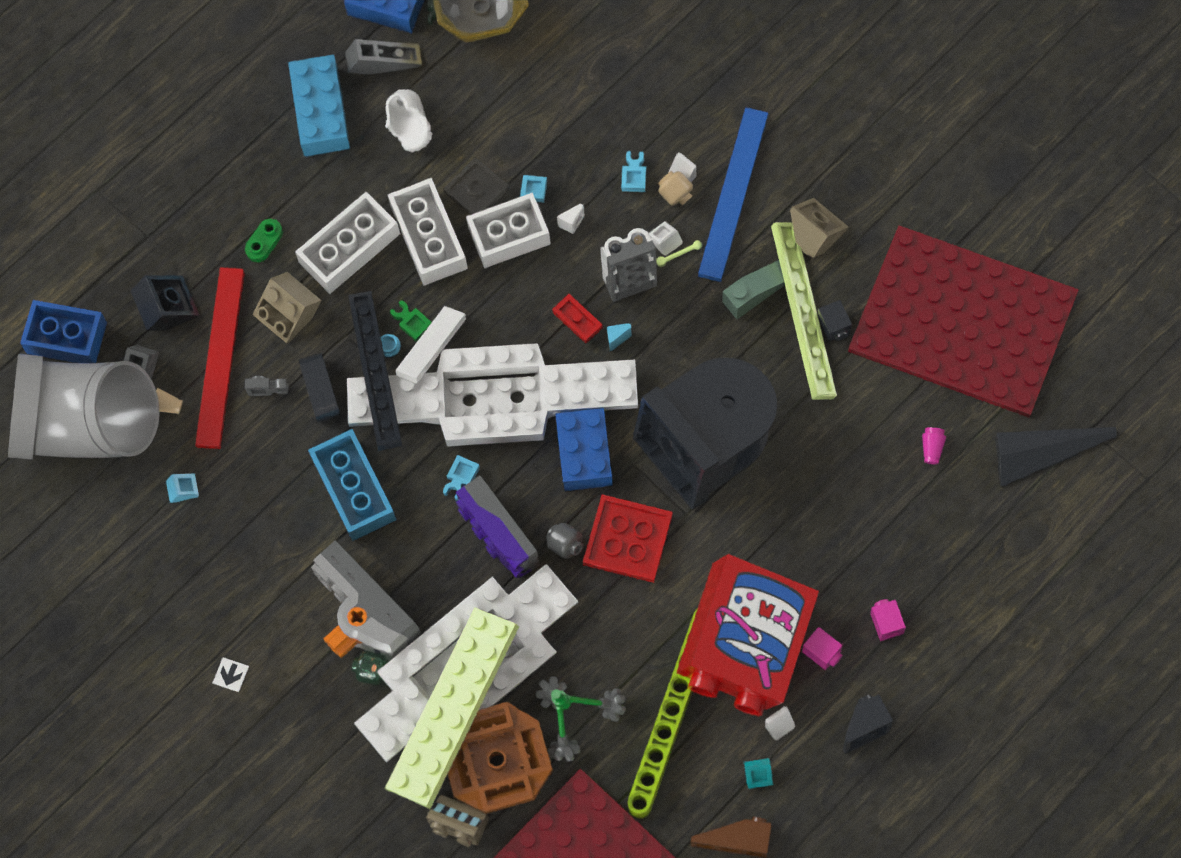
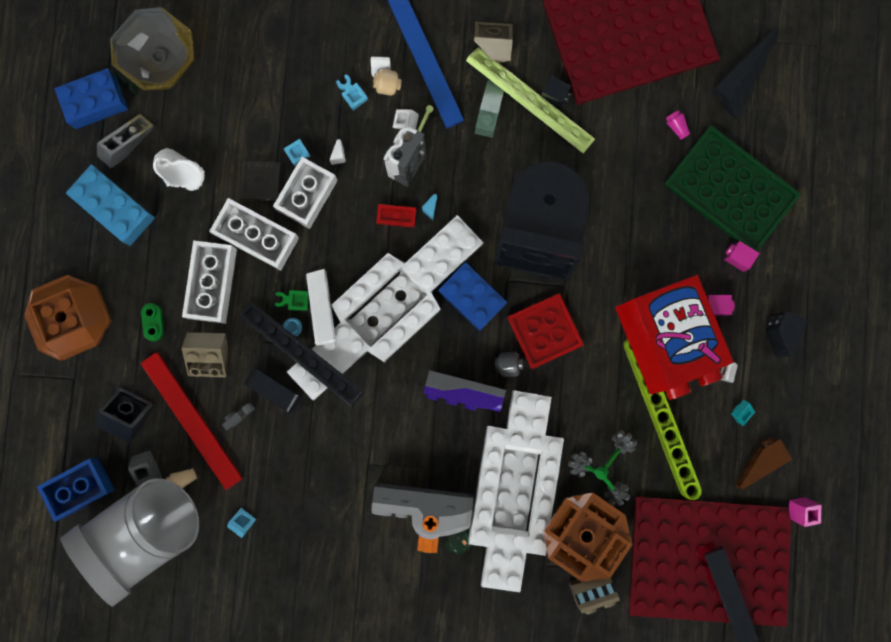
camera: 45 degrees left, 15 degrees up
white sticker [213,658,249,692] -> none
dark azure brick [308,429,396,541] -> none
yellowish green plate [385,608,519,809] -> none
medium azure plate [443,455,480,501] -> none
none -> dark orange piece [24,275,112,361]
none -> dark green plate [664,125,802,252]

